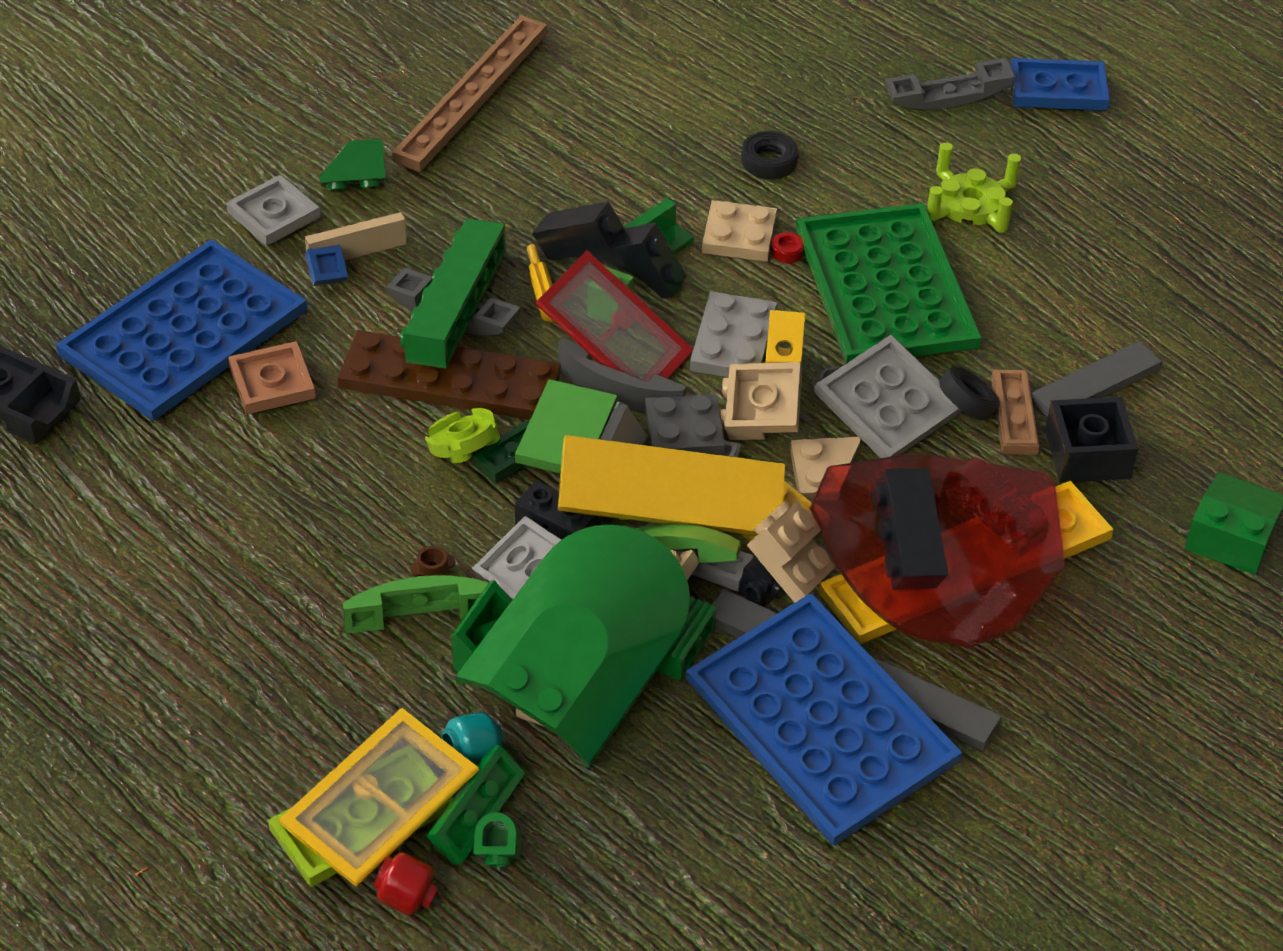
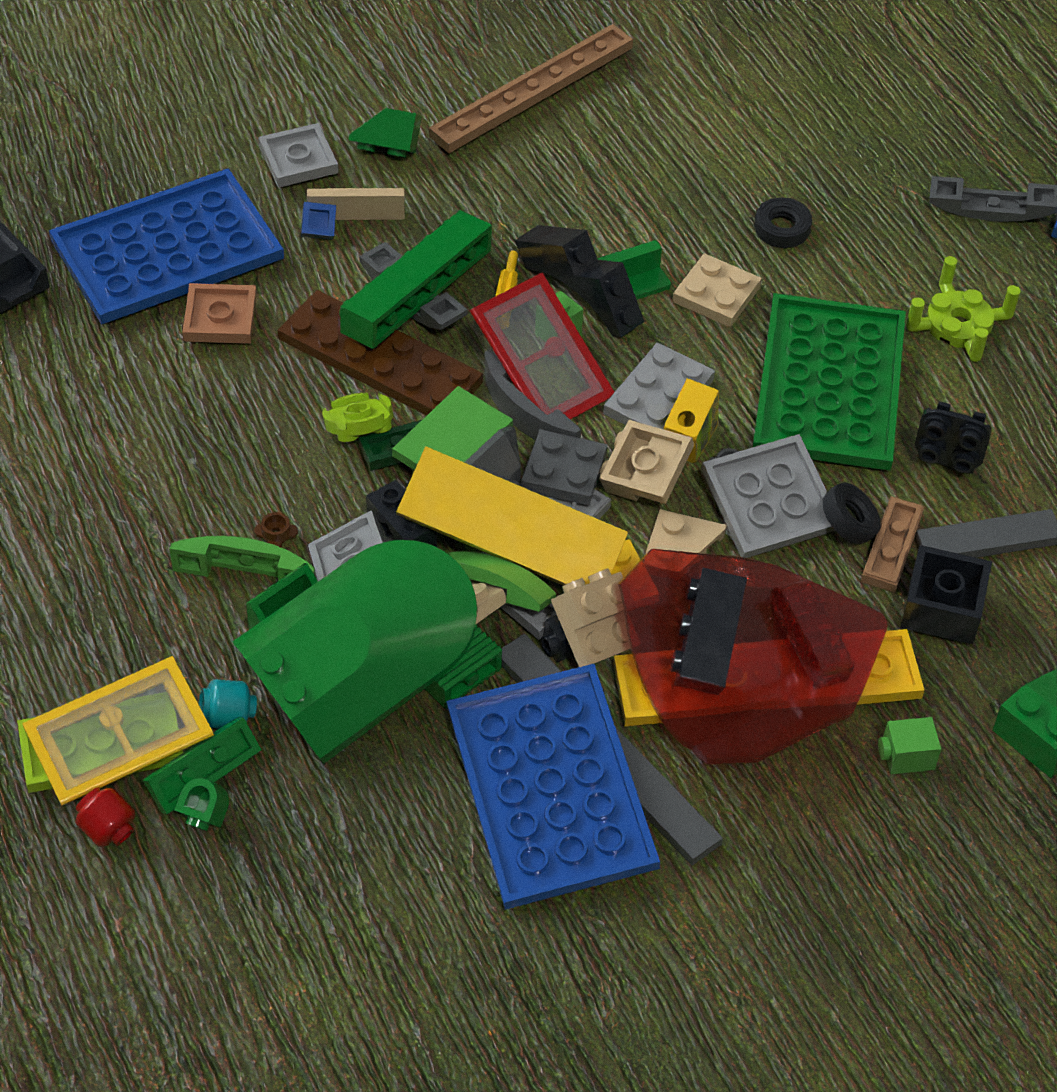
camera: 20 degrees right, 5 degrees up
red tile [771,232,804,263] -> none
none -> bright green brick [878,717,941,774]
none -> black piece [915,401,992,474]

